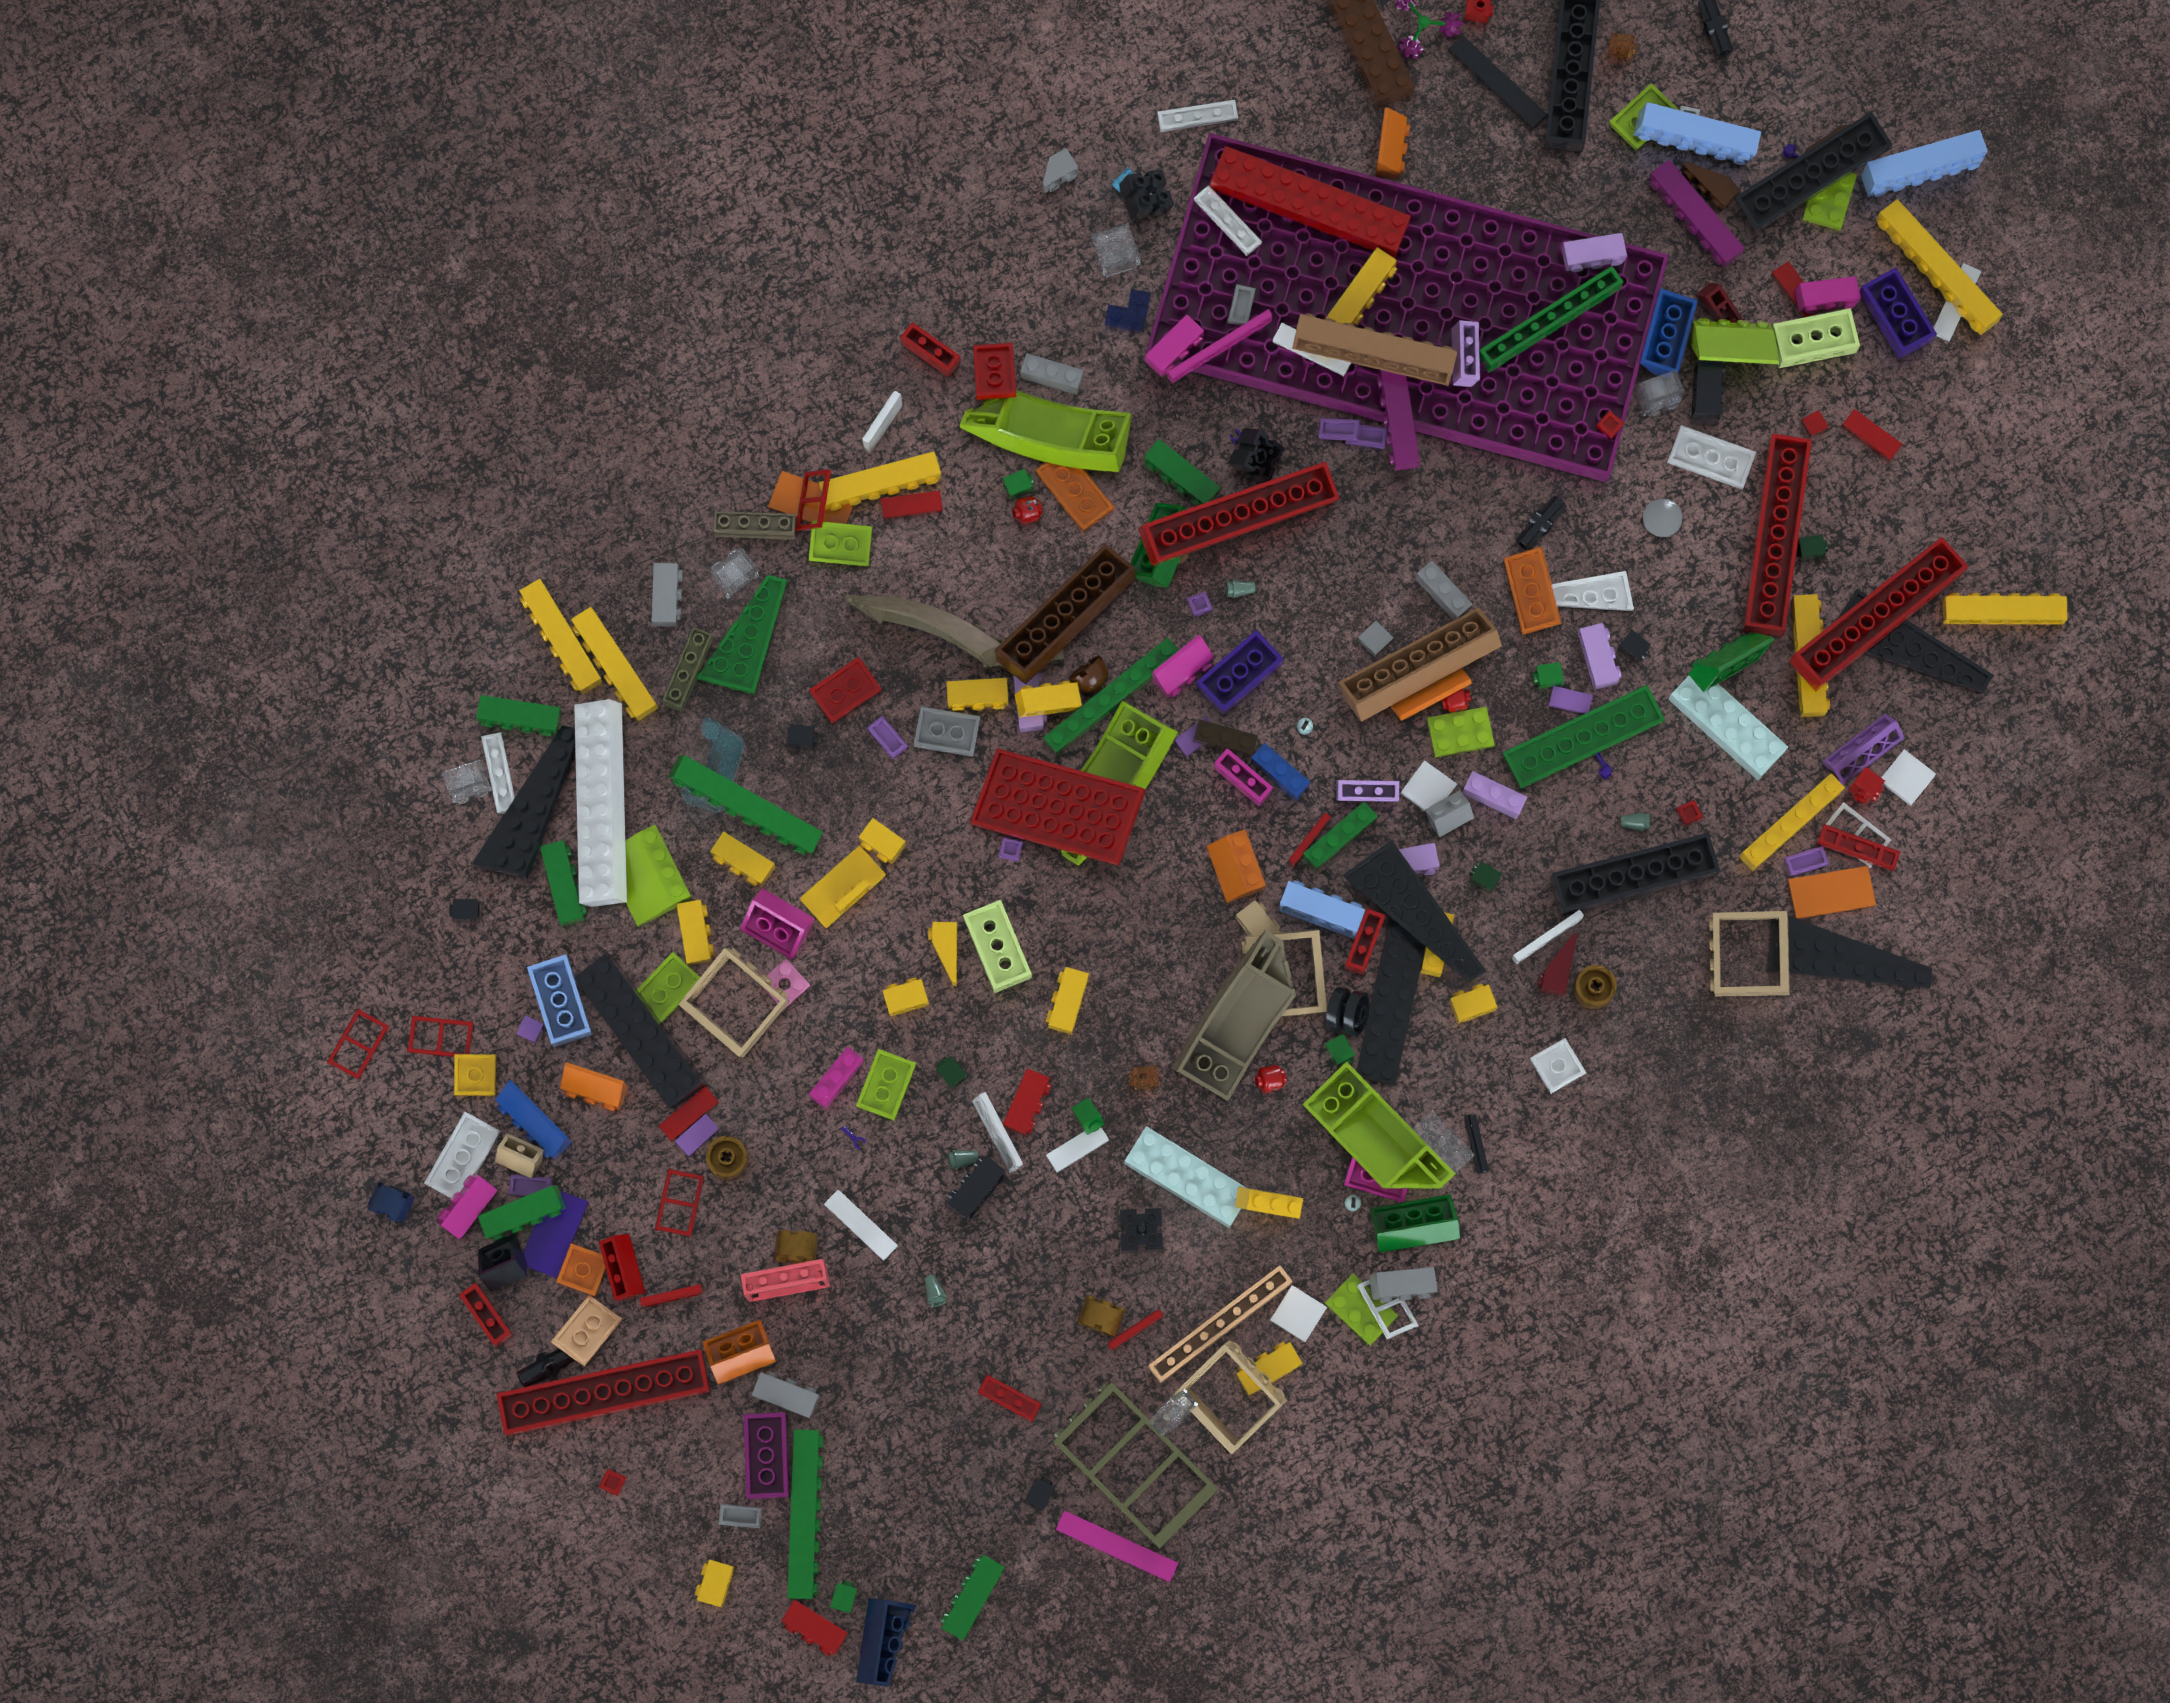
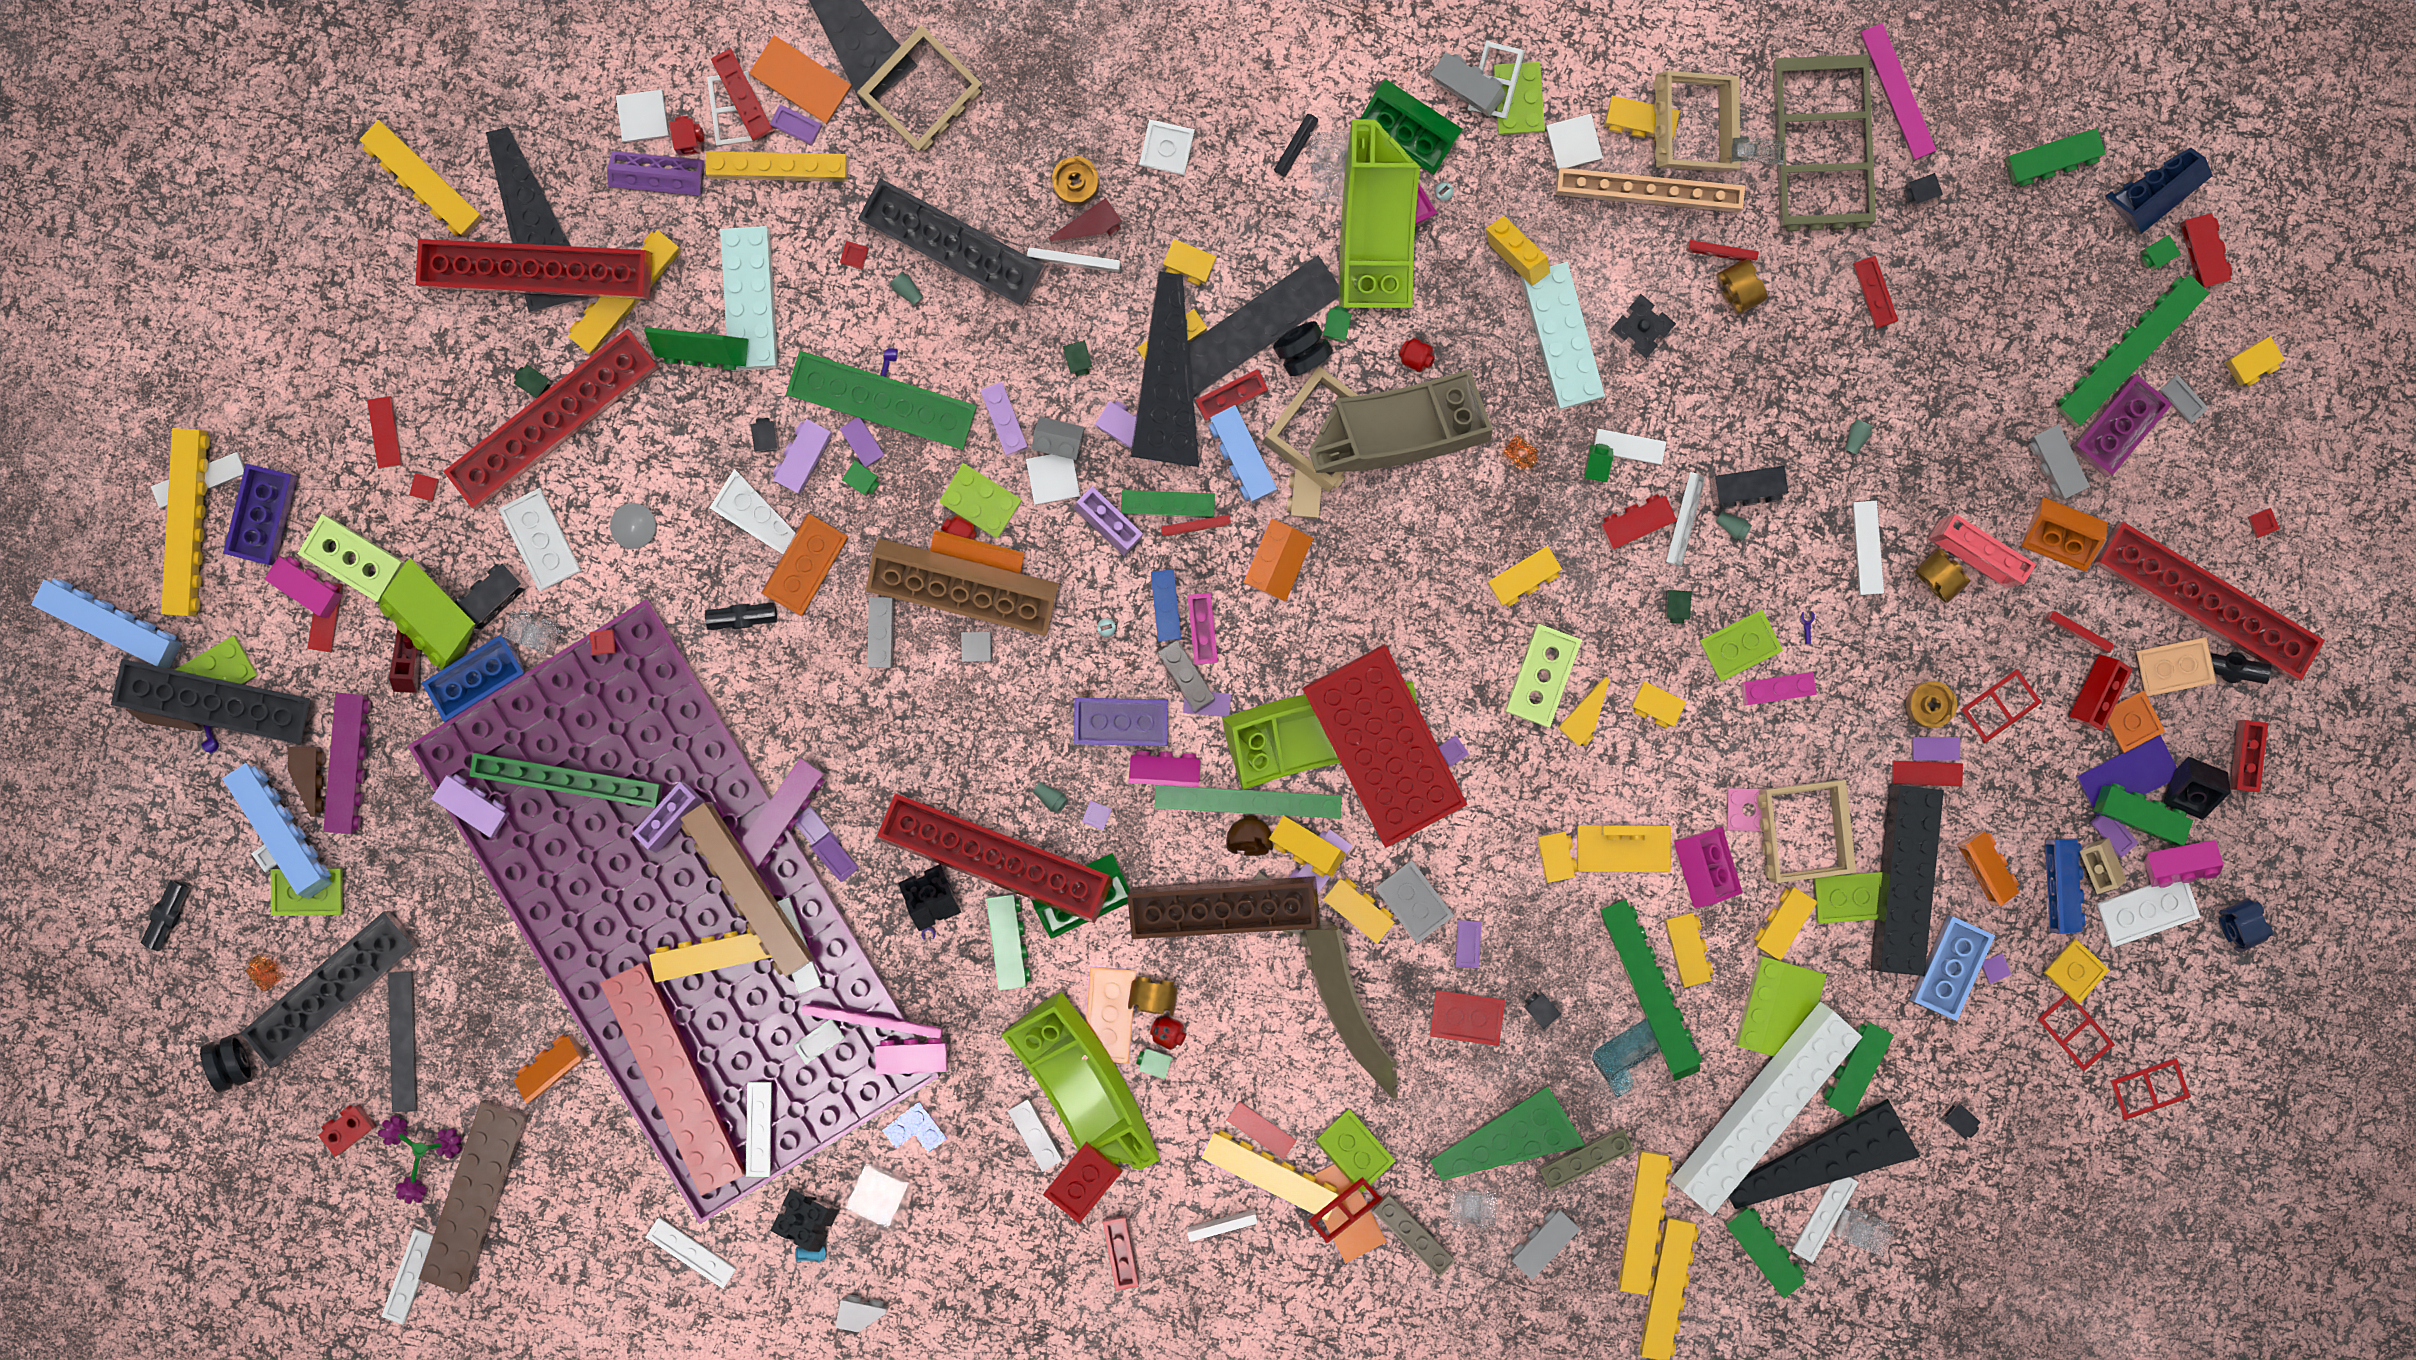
camera: 135 degrees left, 10 degrees up
none -> pearl gold brick [1127,976,1178,1016]

